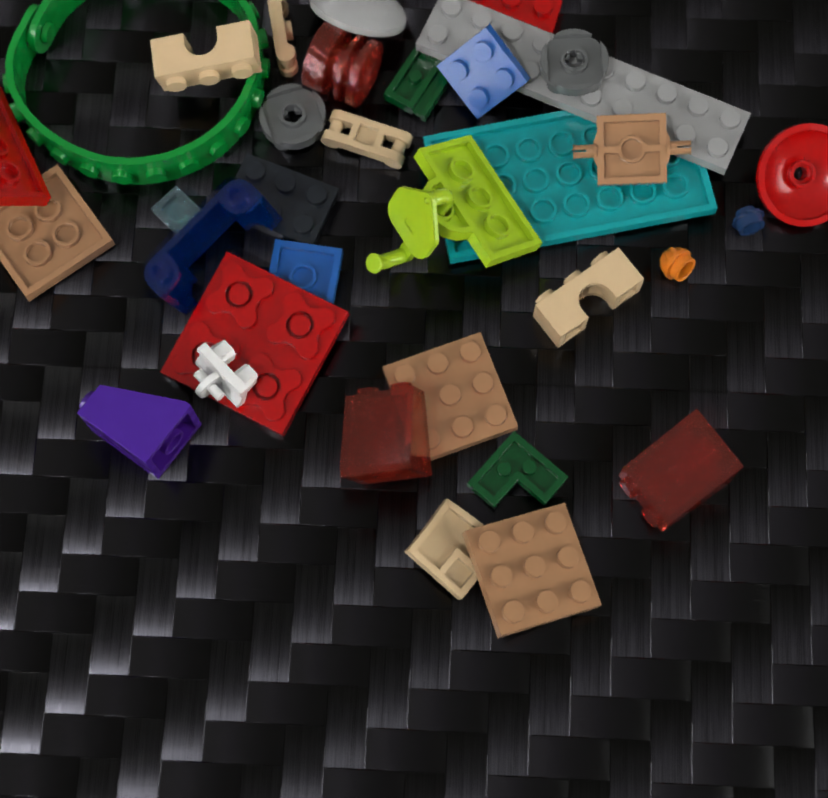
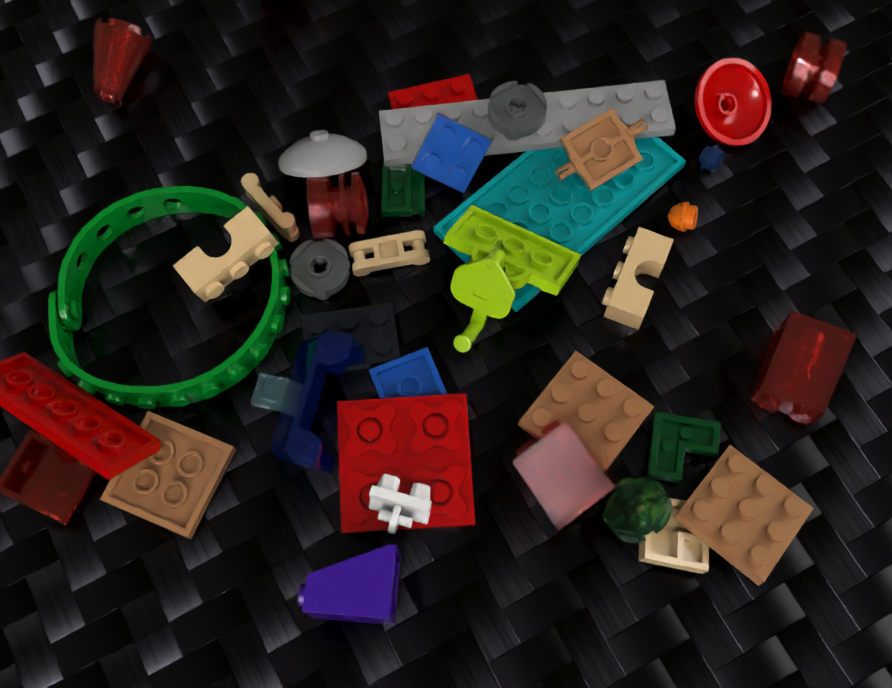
camera: 30 degrees left, 5 degrees down
none -> clear green plate [602,477,673,543]

